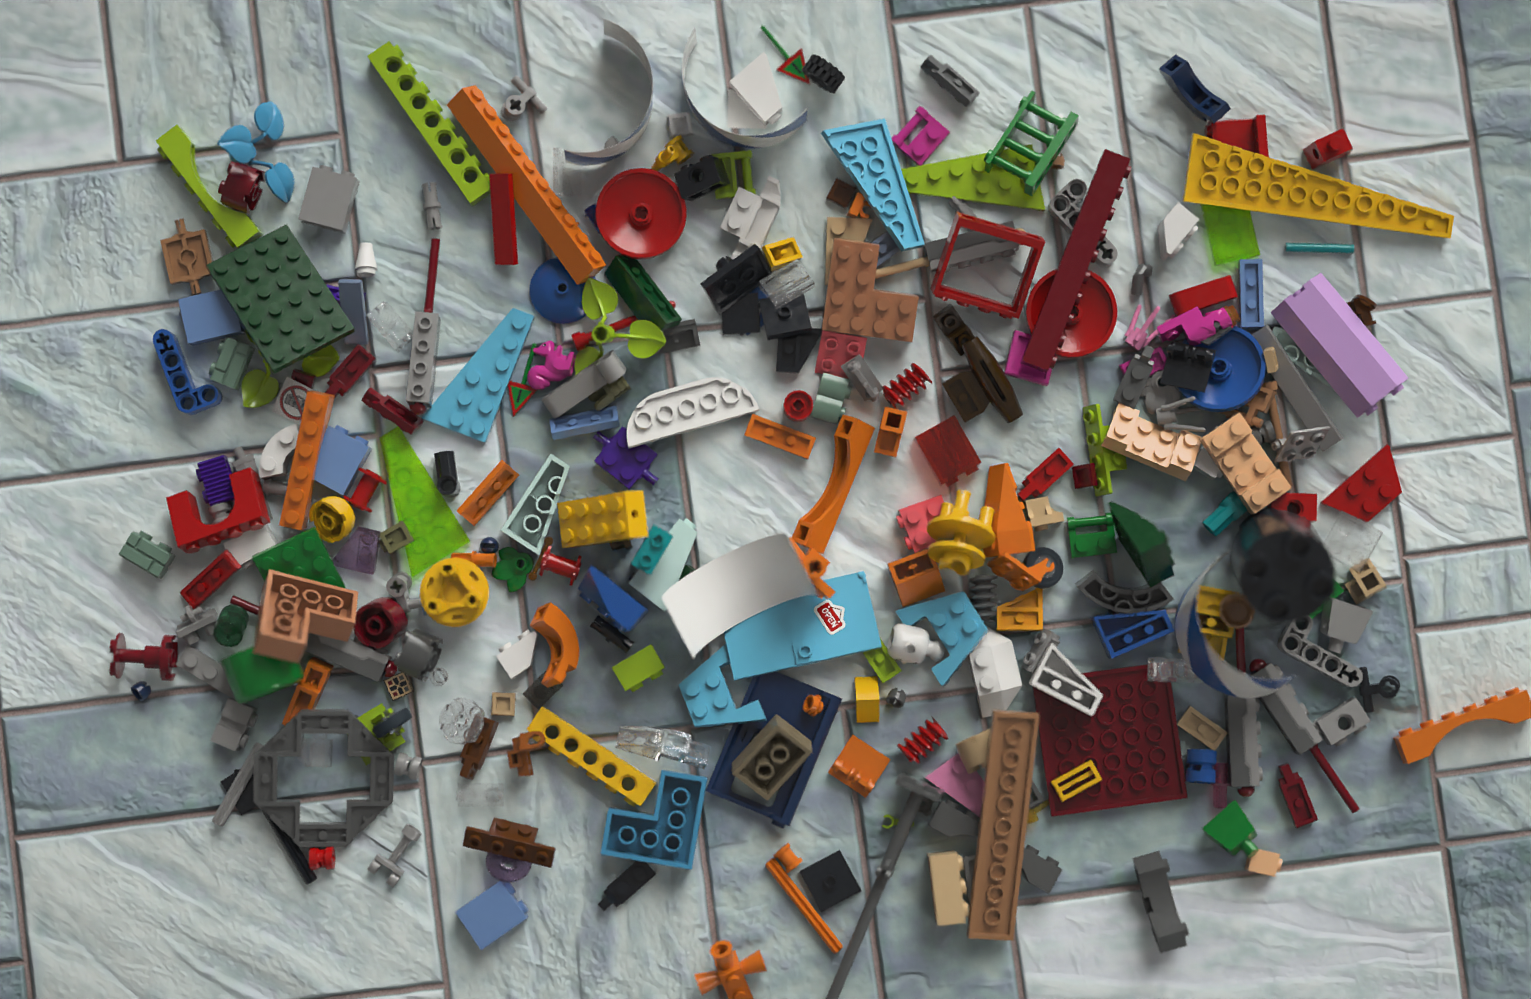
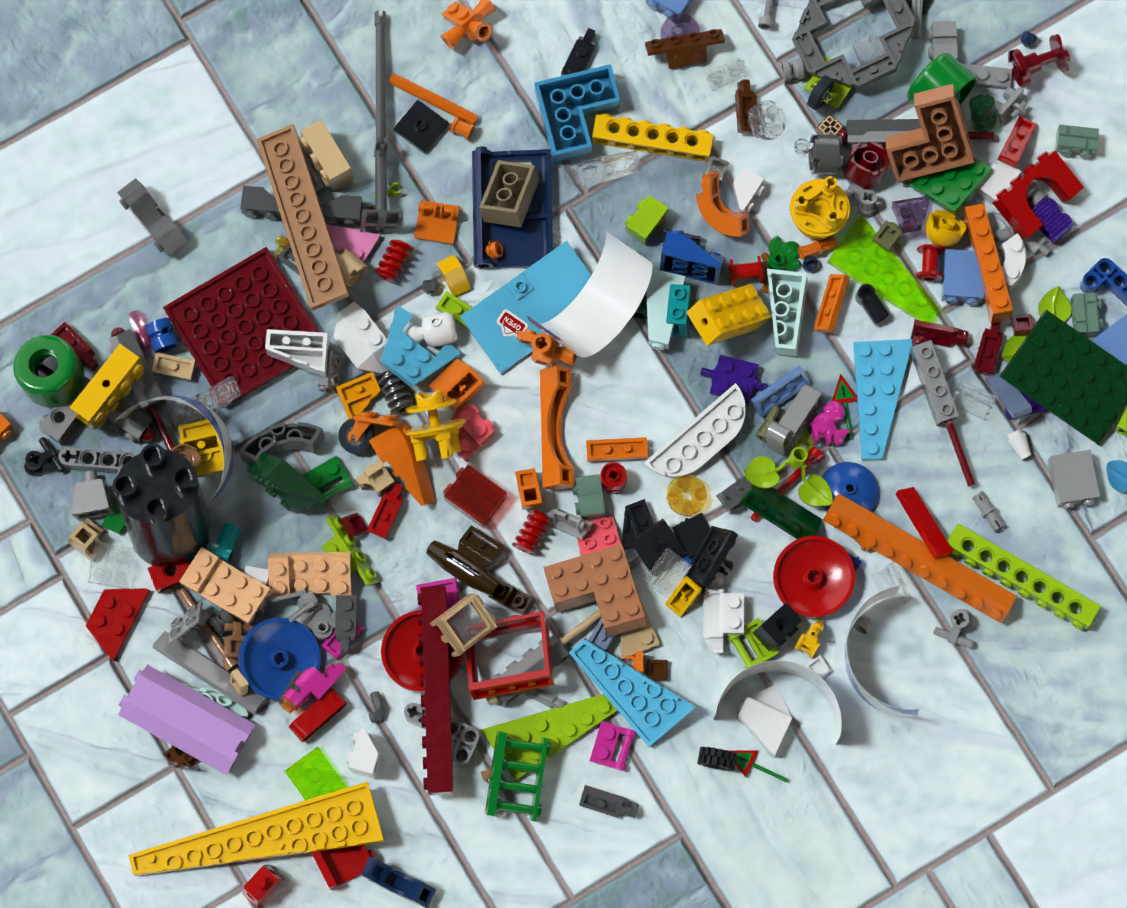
camera: 155 degrees right, 10 degrees down
clear sticker [272,377,315,425] -> none
orange slope [282,657,334,725] -> none
tan tile [491,692,516,716] -> none
dark orange piece [507,731,546,776] -> none
medium azure wing [679,644,767,728] -> none
yellow tile [1050,760,1102,802] -> none
blue wedge [1090,610,1175,659] -> none
bright pink plant [1124,304,1175,351] -> none
black hinge [1160,341,1216,393] -> none
green torso [1202,800,1259,858] -> none
medium blue plate [1238,259,1264,328] -> none
light nougat brick [1244,849,1282,877] -> none
teal bar [1285,243,1355,253] -> none
none -> green piece [13,335,85,408]
none -> yellow brick [70,344,144,431]
none -> window [430,593,497,657]
none -> clear yellow plate [666,475,707,517]

